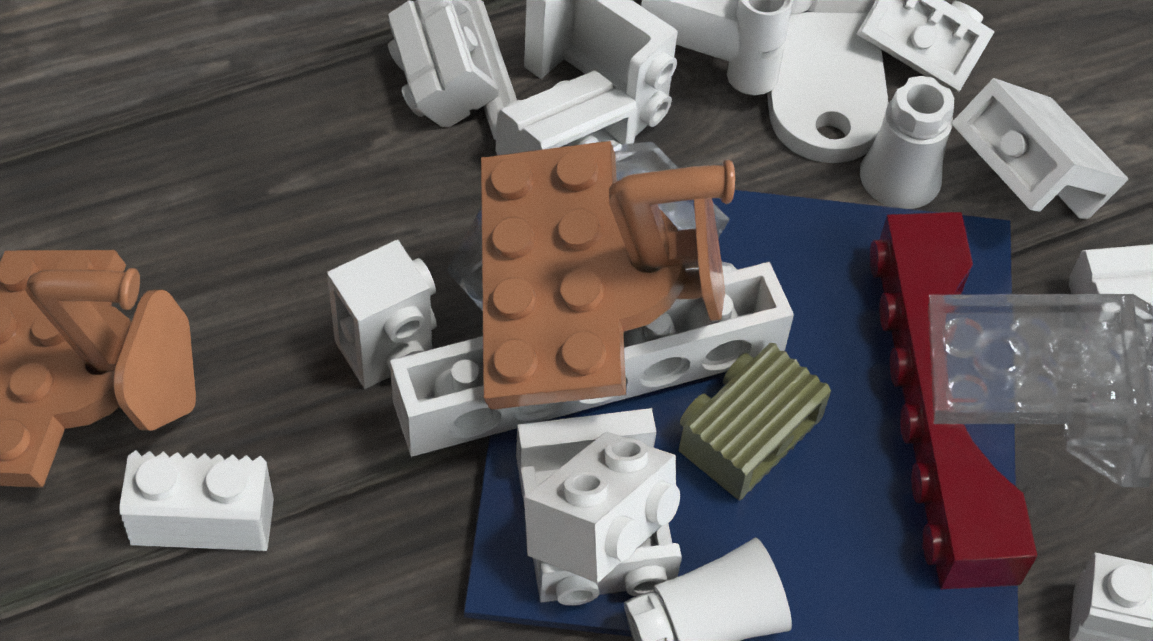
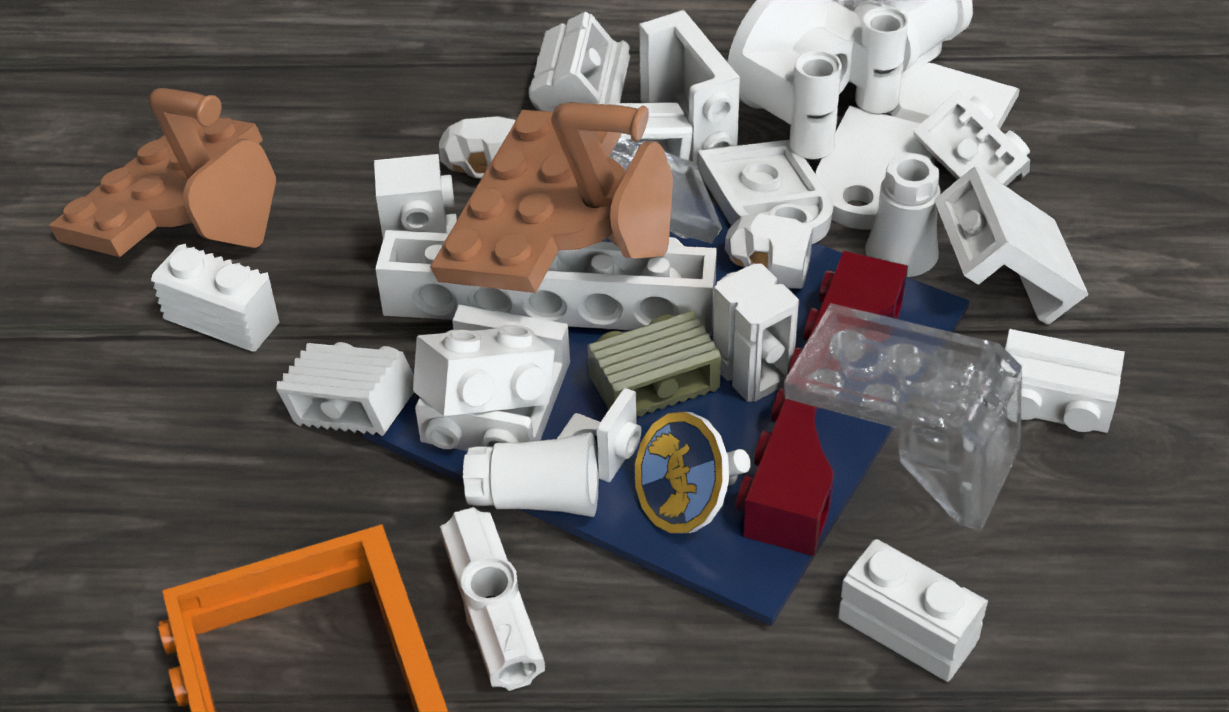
camera: 30 degrees right, 10 degrees down
none -> white brick [276,342,414,436]
none -> white rock [439,116,516,178]
none -> white bracket [557,388,641,483]
none -> shield [635,412,750,533]
none -> white tile [696,140,833,244]
none -> white brick [713,263,799,402]
none -> white rock [725,213,813,289]

